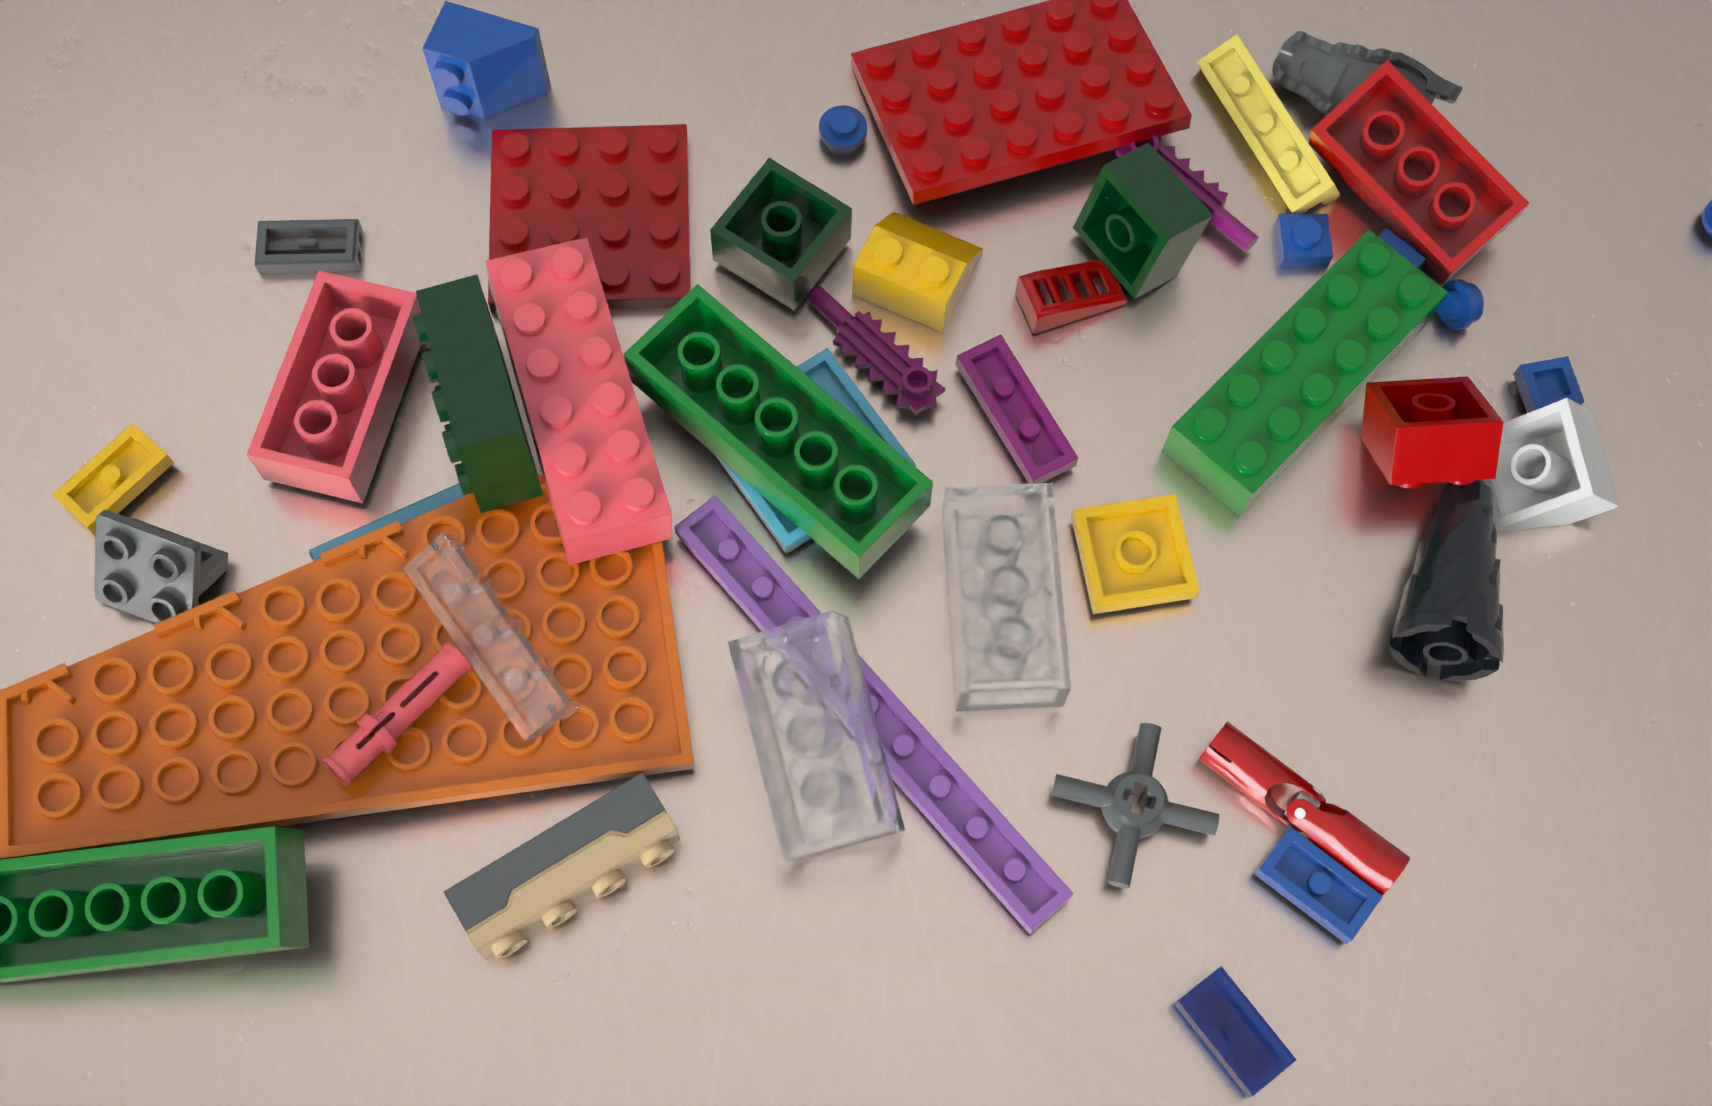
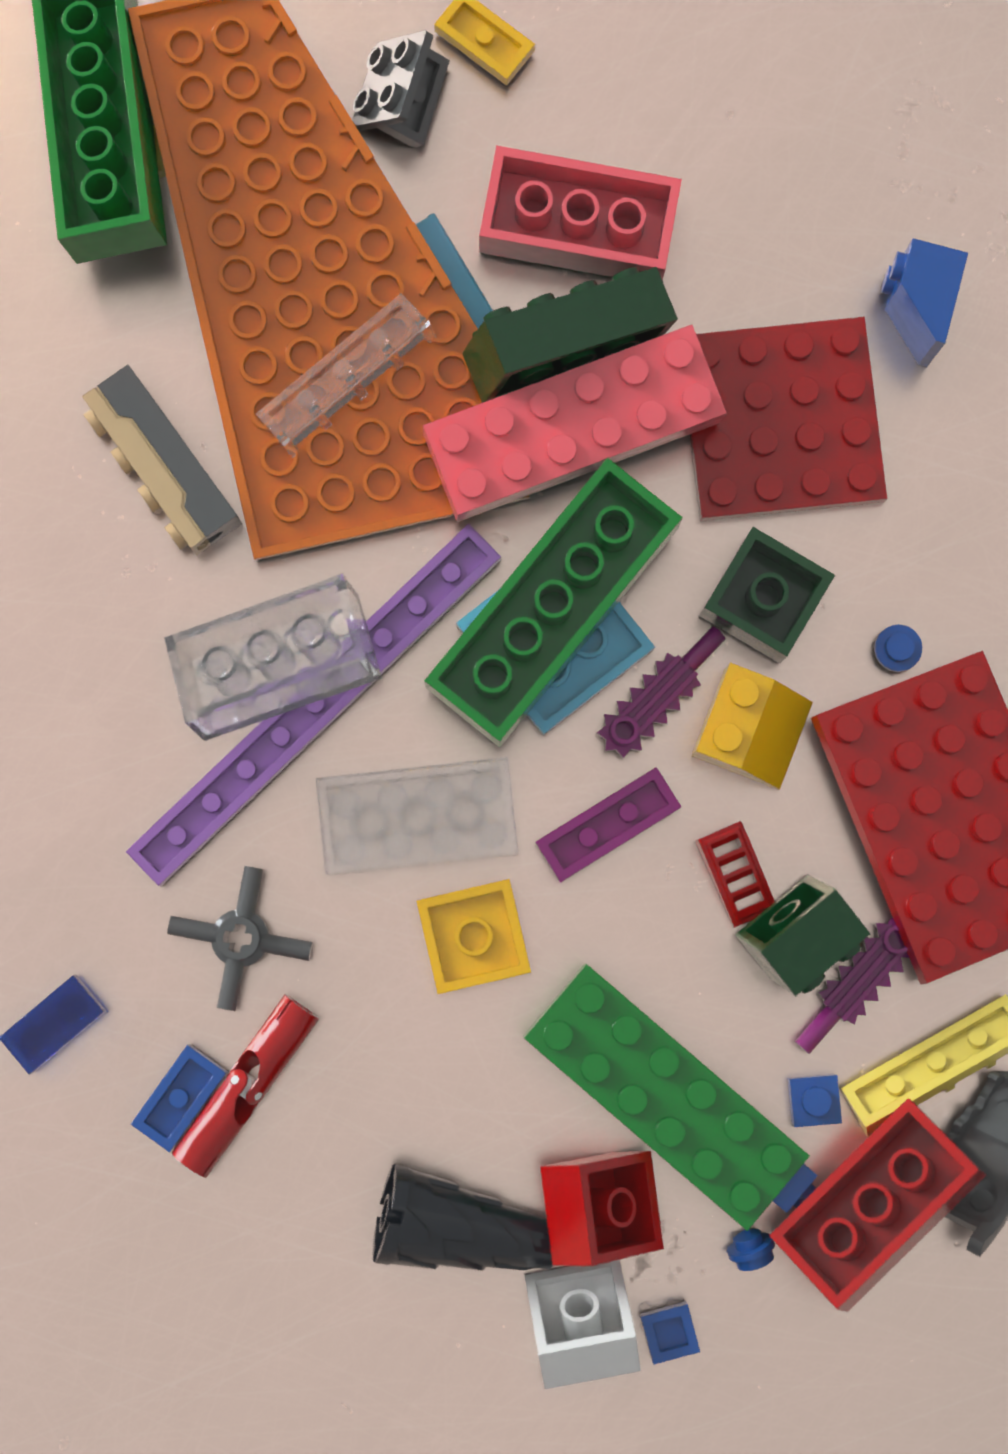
camera: 85 degrees right, 15 degrees up
dark grey tile [254,219,362,273] -> none
coral pin [322,643,471,787] -> none

